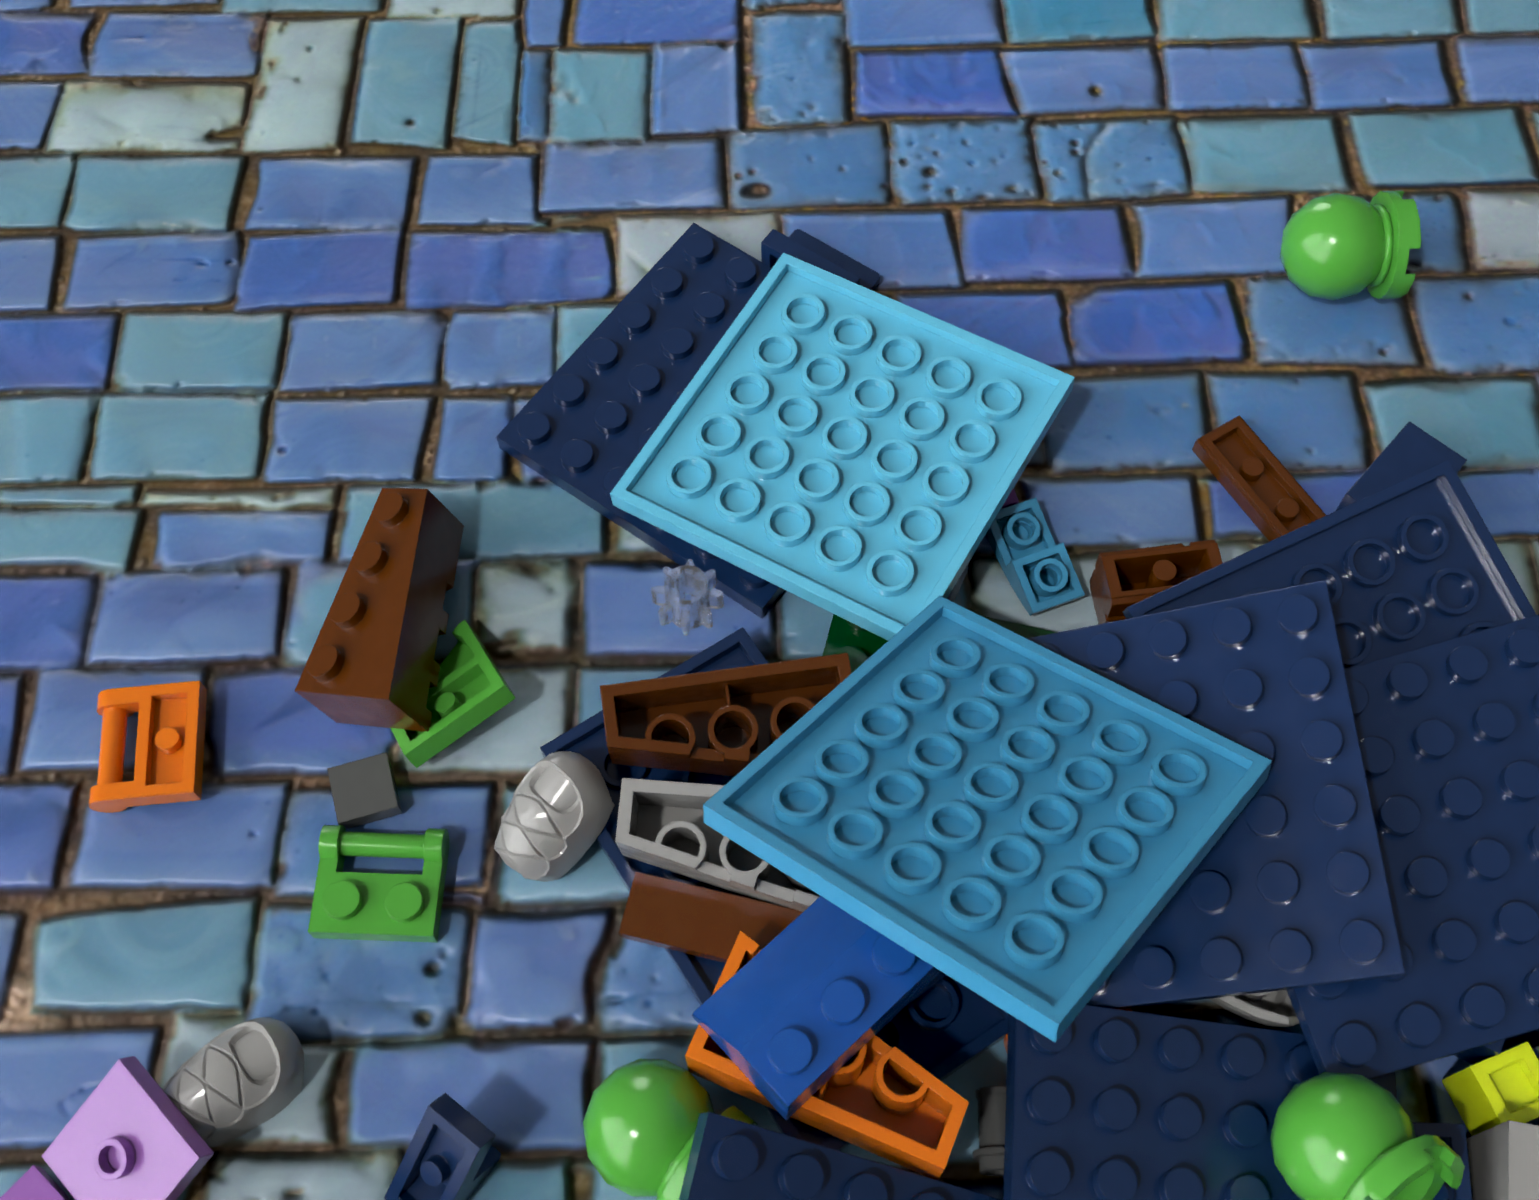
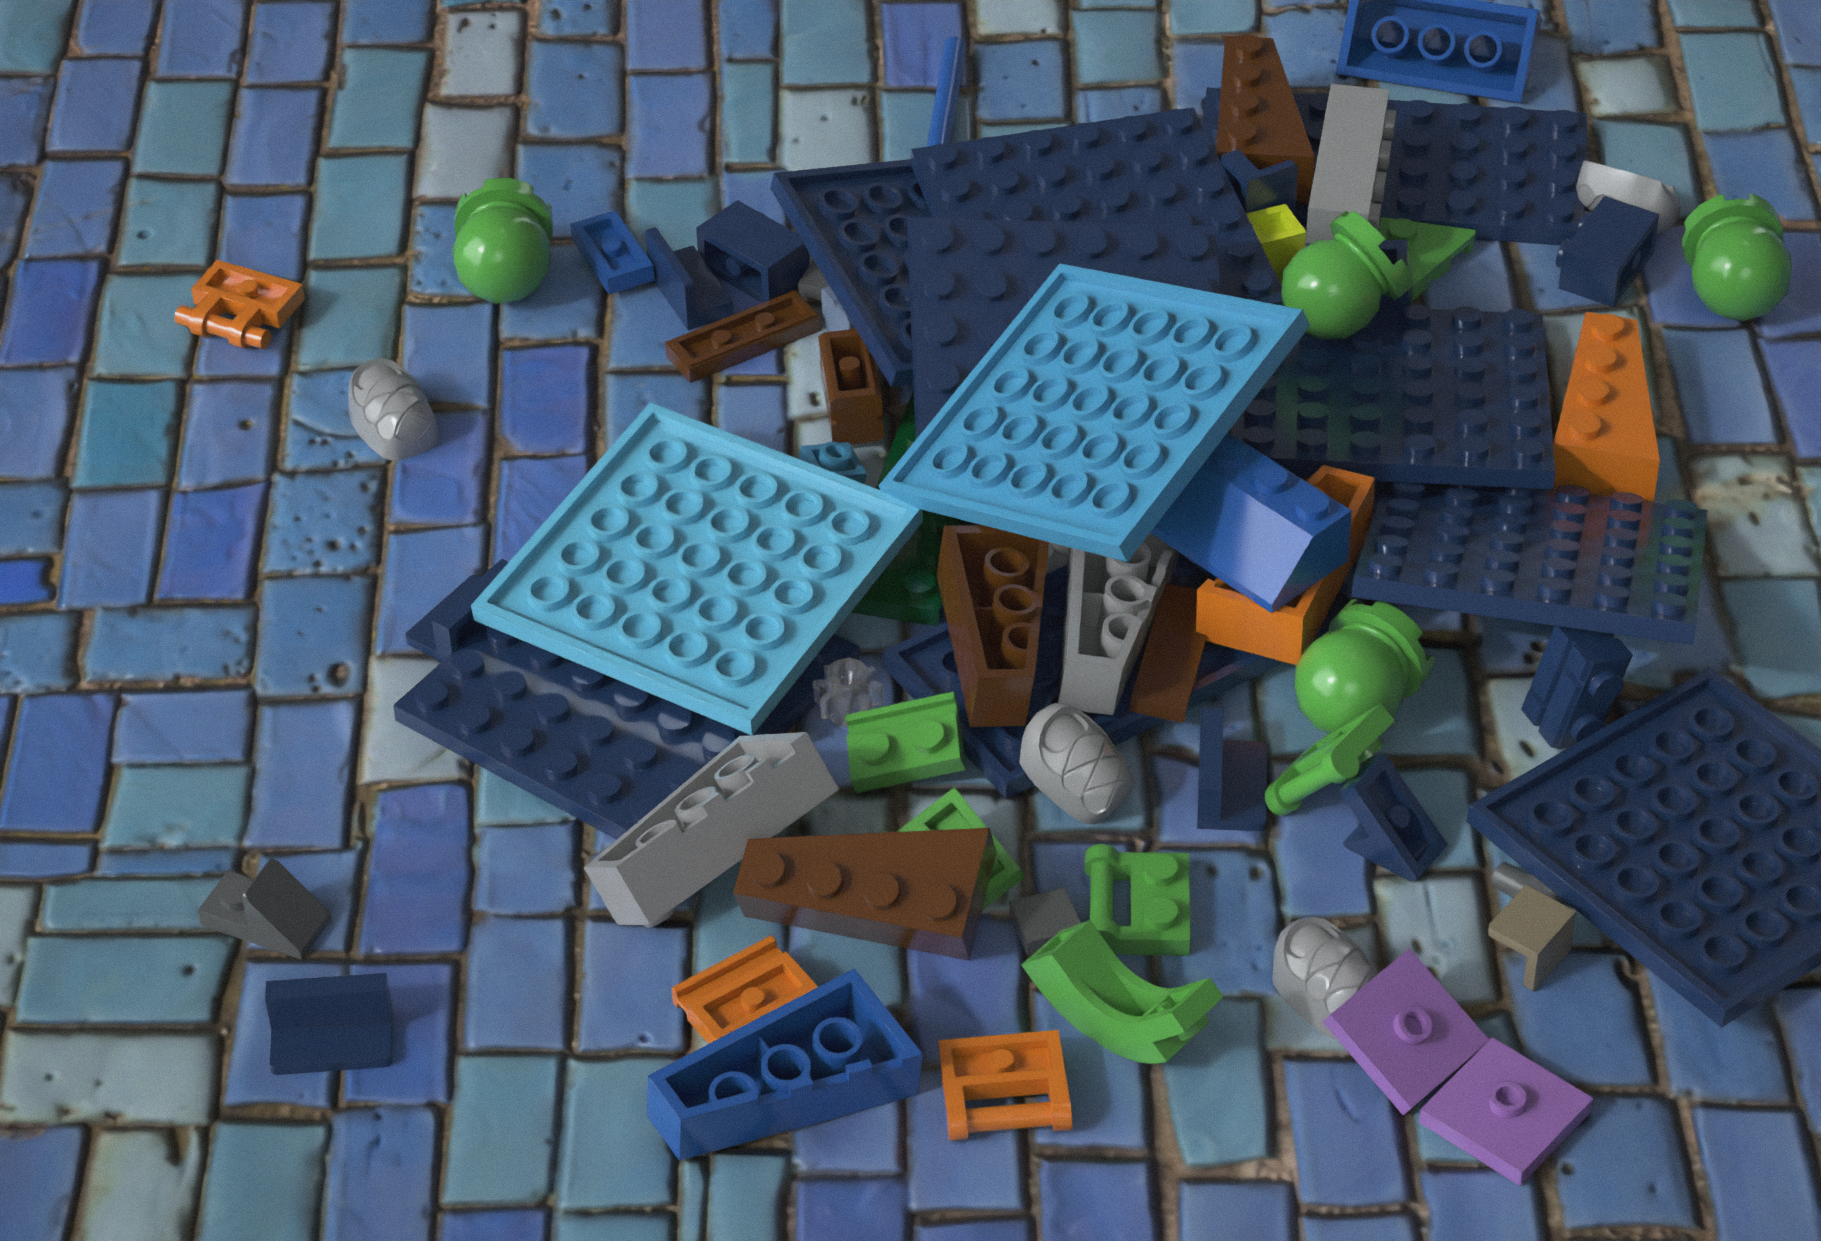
camera: 90 degrees left, 20 degrees down
none -> orange plate [175,260,305,349]
none -> dark grey slope [198,858,331,960]
none -> dark blue panel [265,973,393,1075]
none -> light grey piece [348,358,439,461]
none -> blue plate [570,210,655,294]
none -> light grey wedge [584,732,839,928]
none -> dark blue panel [646,227,733,331]
none -> blue wedge [647,968,923,1161]
none -> orange plate [671,935,818,1044]
none -> bright green plate [845,691,966,793]
none -> bright green arch [1021,920,1224,1064]
none -> dark blue panel [1197,707,1267,831]
none -> bright green plate [1265,703,1395,816]

